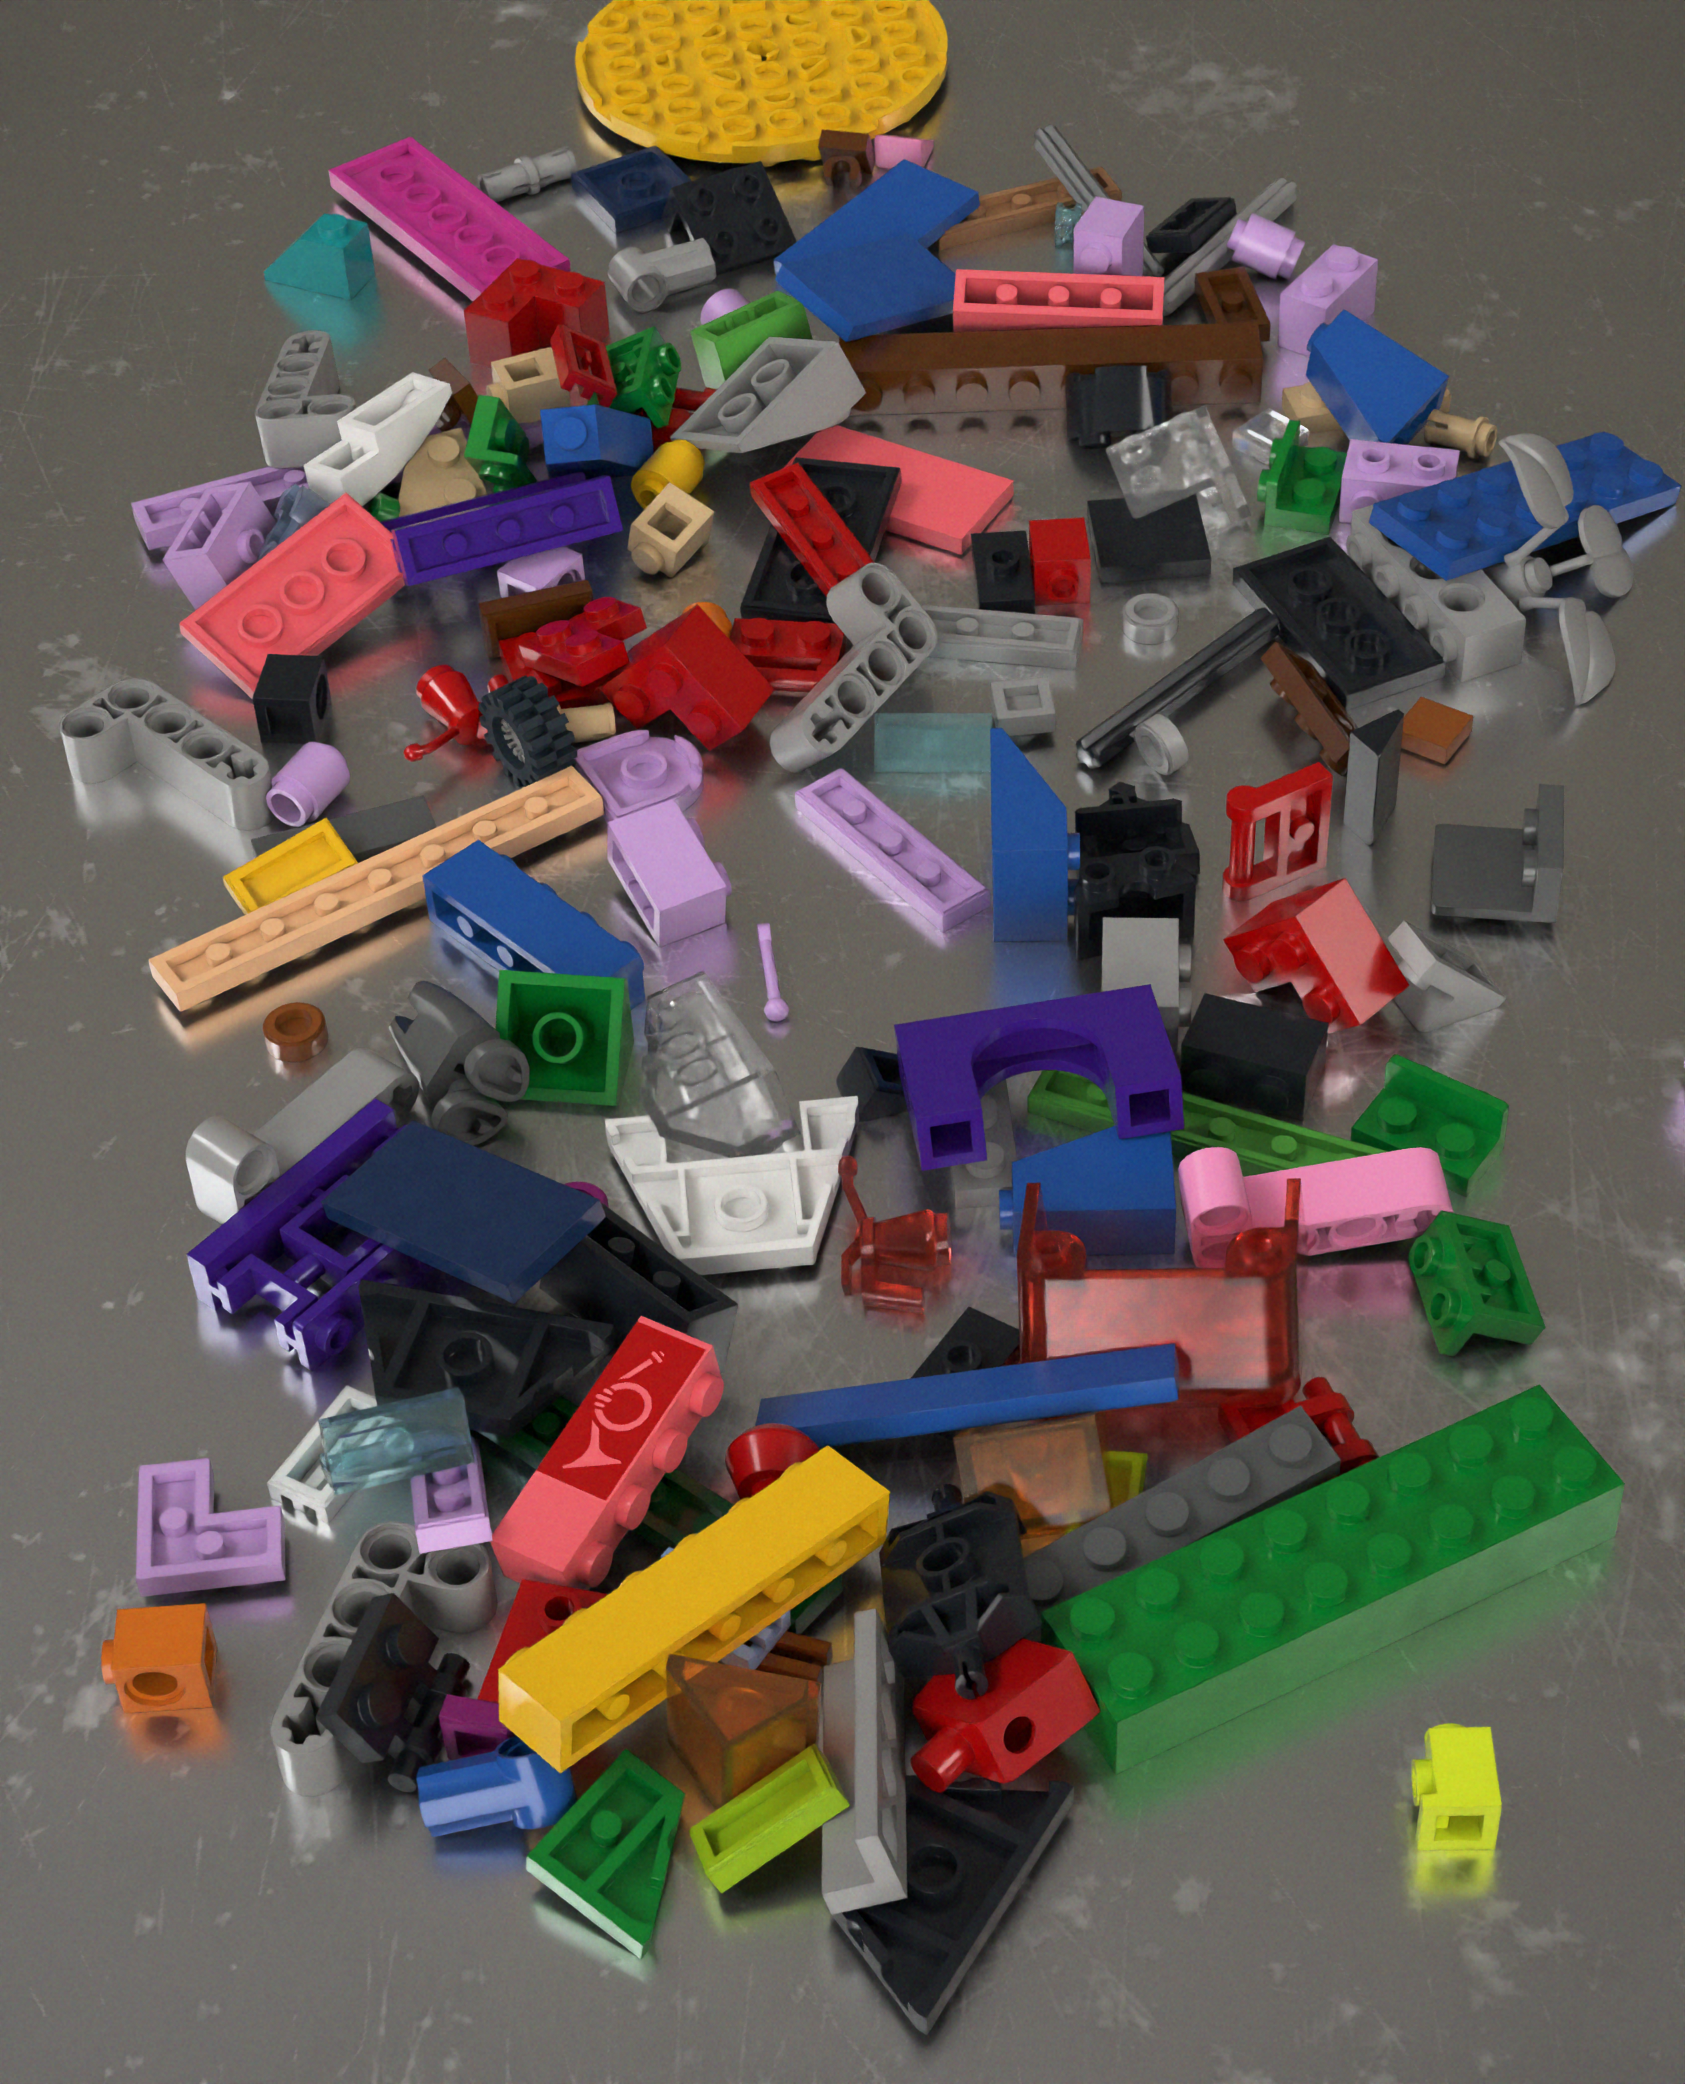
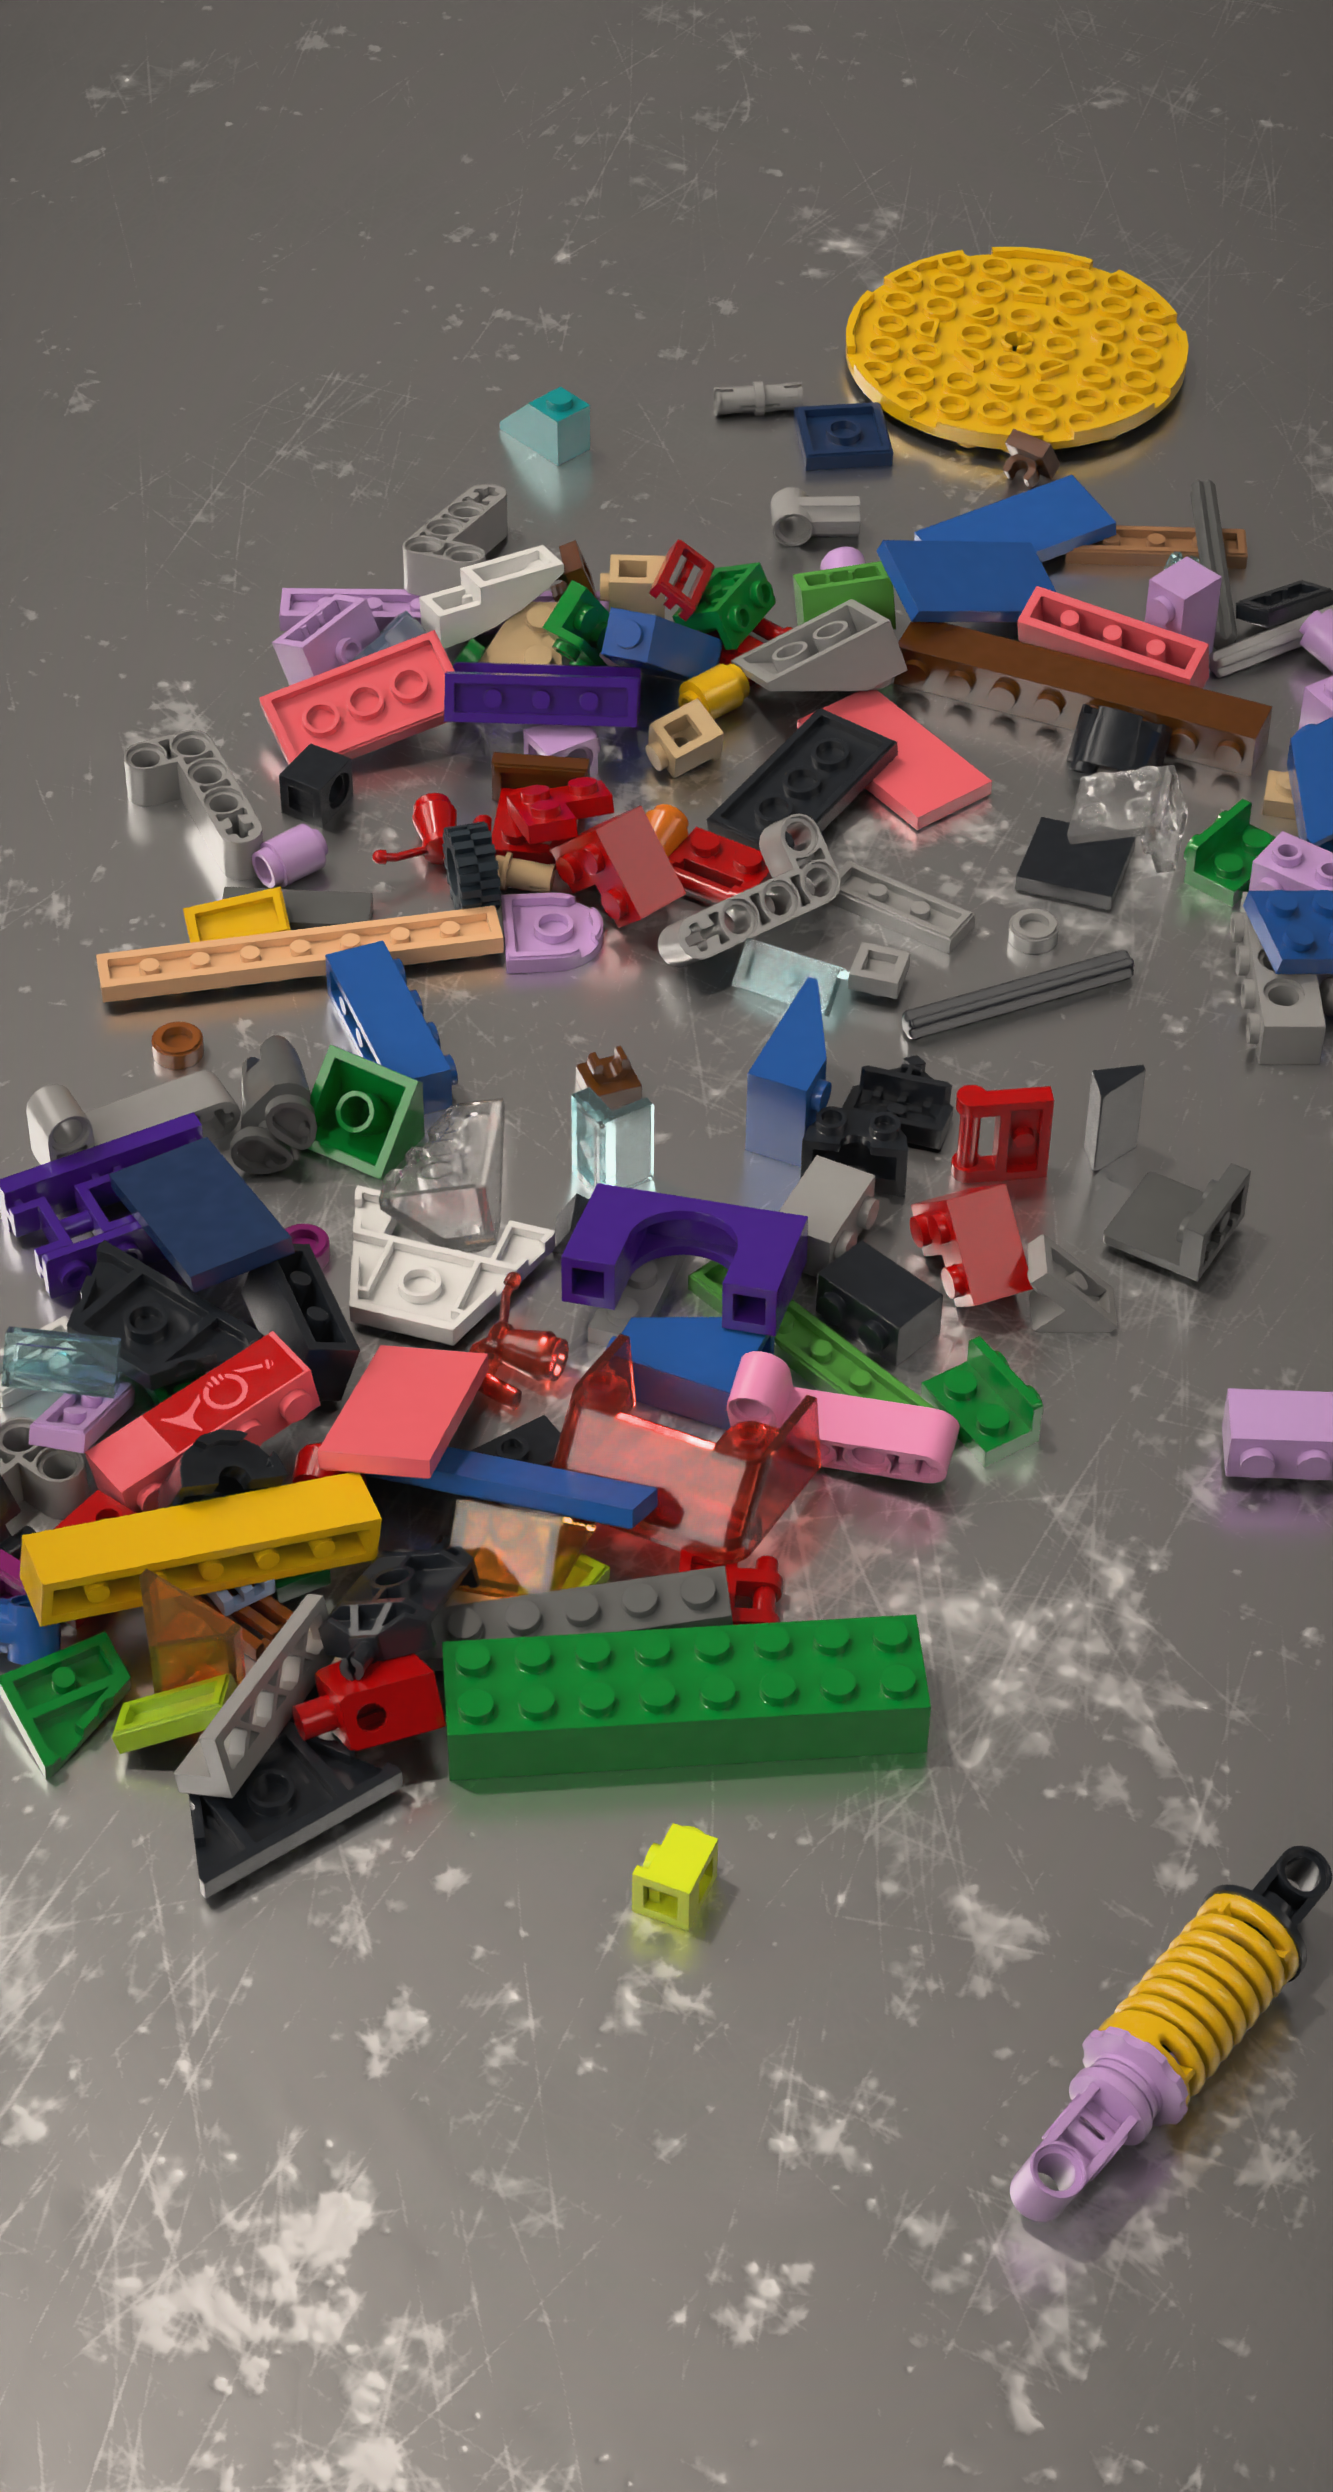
camera: 20 degrees right, 0 degrees up
dark pink plate [329,136,571,301] -> none
red brick [464,258,610,368] -> none
lavender brick [607,798,732,948] -> none
black bracket [662,161,796,276] -> none
red tile [749,463,875,597] -> none
lavender hinge [757,923,789,1022] -> none
lavender tile [795,767,990,933] -> none
bright pink slope [874,135,934,169] -> none
black plate [971,530,1035,614] -> none
red brick [1029,517,1091,606] -> none
light grey tile [1135,714,1189,775] -> none
reddish brown plate [1194,267,1271,342] -> none
clear tile [1232,408,1309,466] -> none
black tile [1232,537,1447,711] -> none
reddish brown plate [1261,642,1358,777] -> none
dark orange tile [1401,697,1474,764] -> none
green bracket [1408,1210,1546,1356] -> none
none -> black cylinder [158,1429,288,1509]
none -> coral tile [318,1345,489,1479]
none -> clear light blue panel [571,1087,654,1193]
none -> reddish brown tile [576,1046,642,1113]

